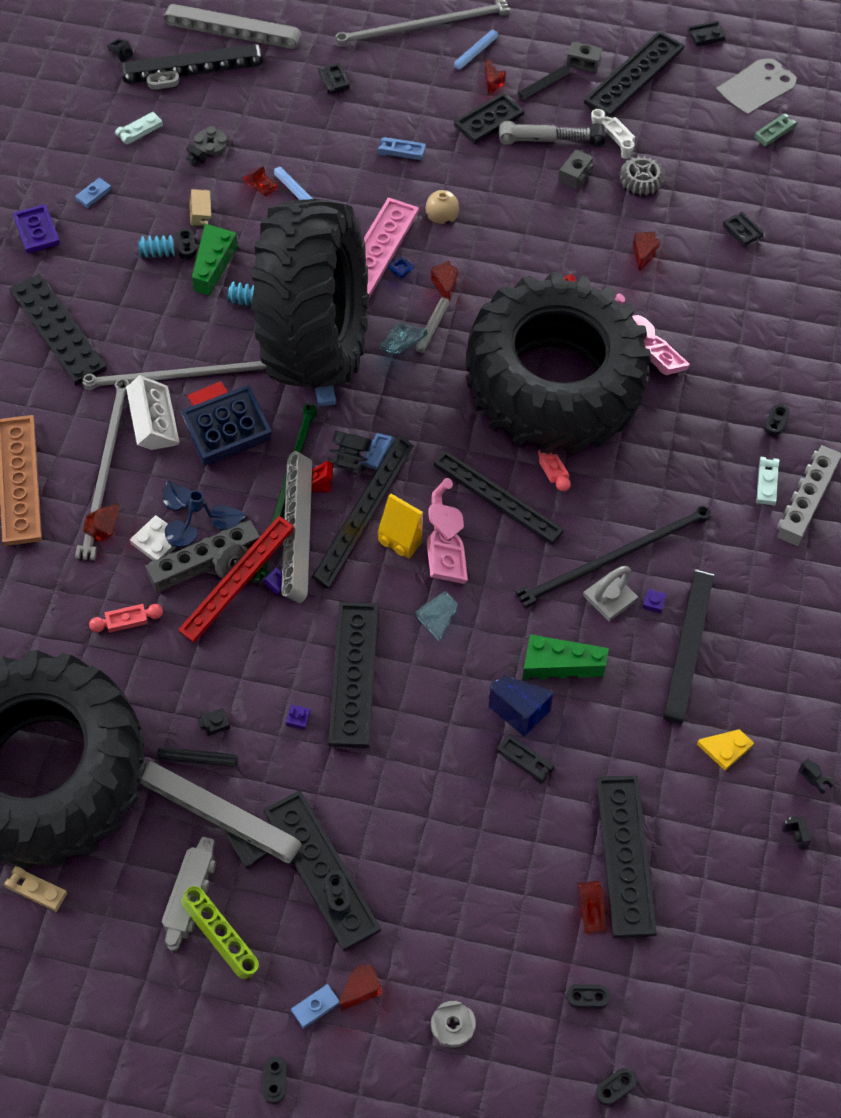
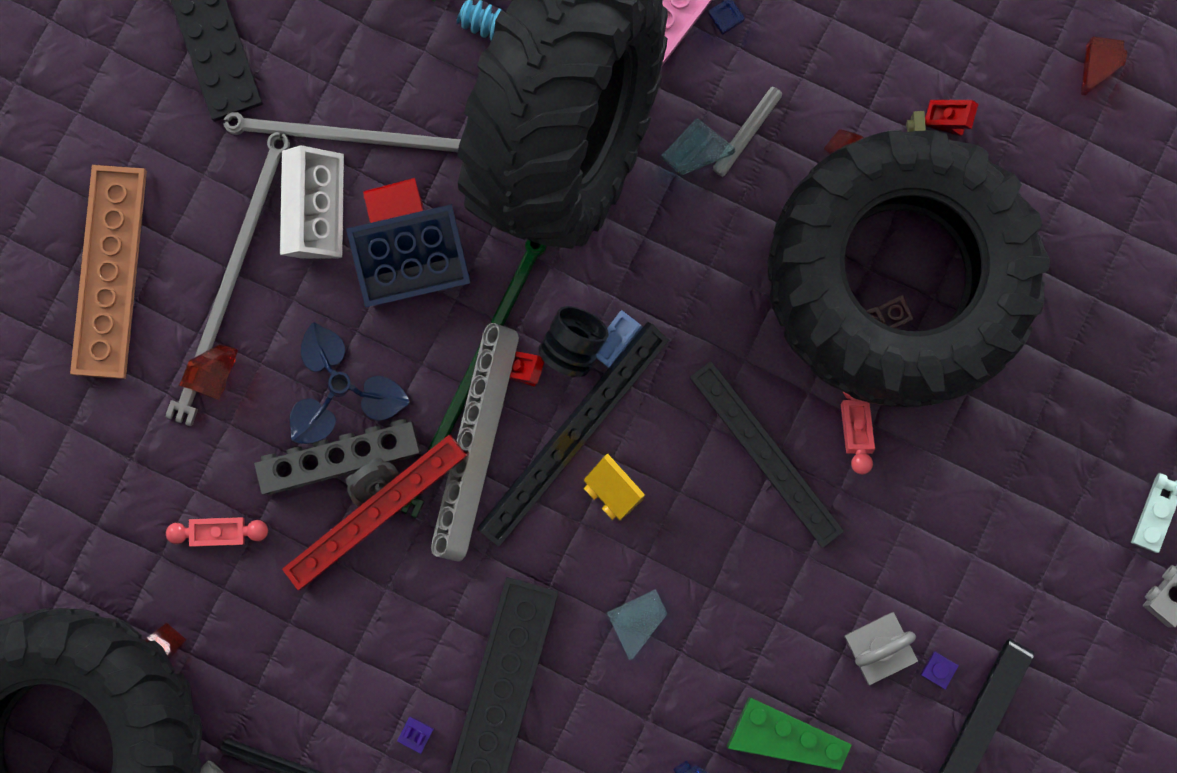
camera: 20 degrees right, 25 degrees up
white plate [130,515,176,561] -> none
black bracket [197,708,230,736] -> none
dark purple plate [262,567,282,595] -> none
bright pink plate [427,478,468,584] -> none
clear red slope [431,261,459,302] -> none
black hinge [515,505,711,608] -> none
bright pink plate [615,294,690,375] -> none

